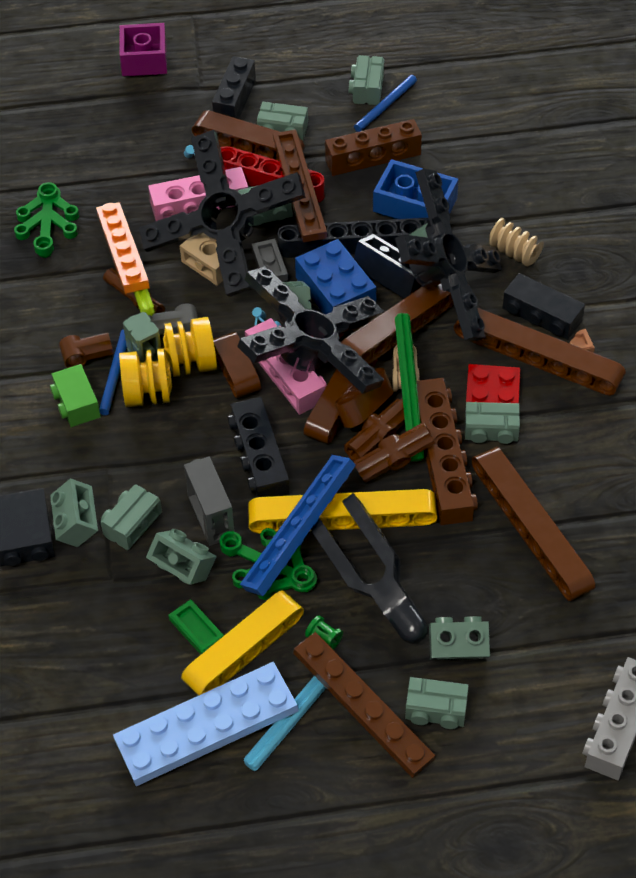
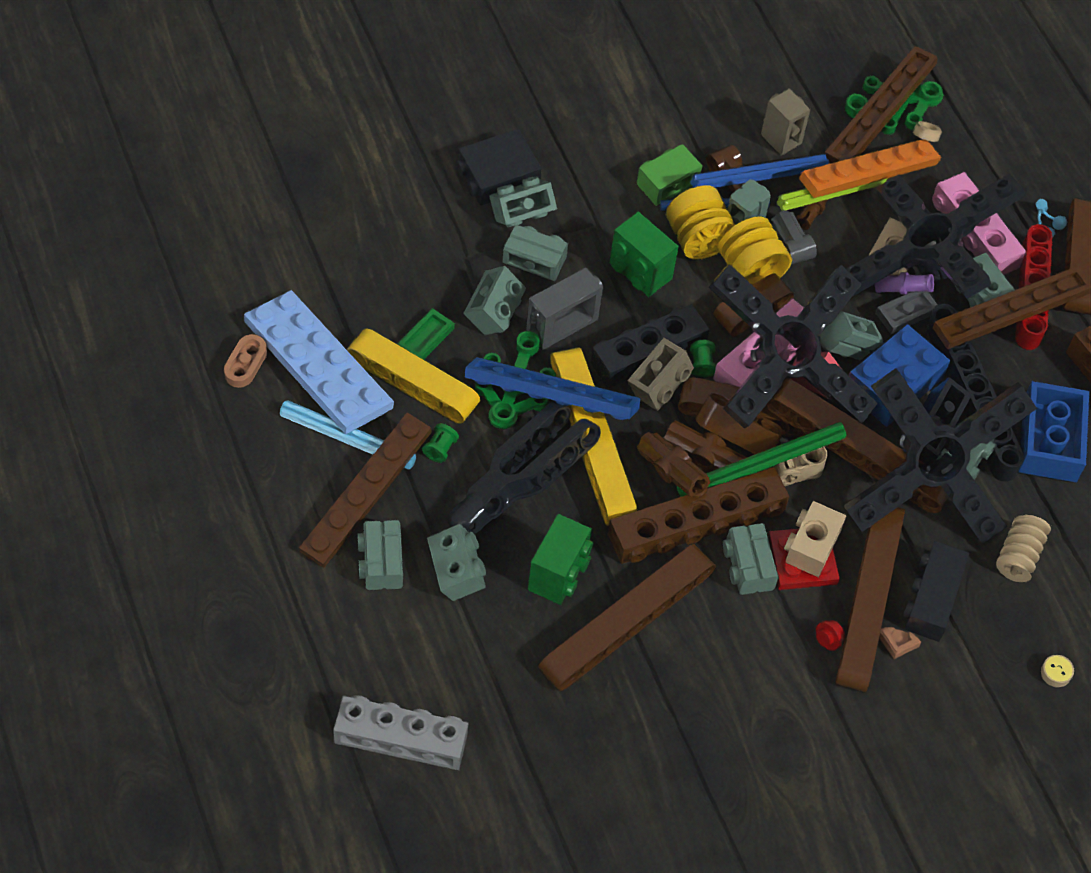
camera: 70 degrees right, 5 degrees up
none -> nougat plate [224,334,267,388]
none -> green brick [528,514,593,605]
none -> green brick [610,211,679,297]
none -> dark tan brick [627,338,694,411]
none -> blue axle [690,154,829,188]
none -> green bush [690,340,716,377]
none -> dark tan brick [761,88,810,156]
none -> tan brick [784,501,847,577]
none -> red plate [816,620,845,651]
none -> reddish brown plate [825,46,938,163]
none -> medium lavender pin [875,272,934,295]
none -> tan tile [913,121,942,142]
none -> light yellow tile [1041,655,1074,687]

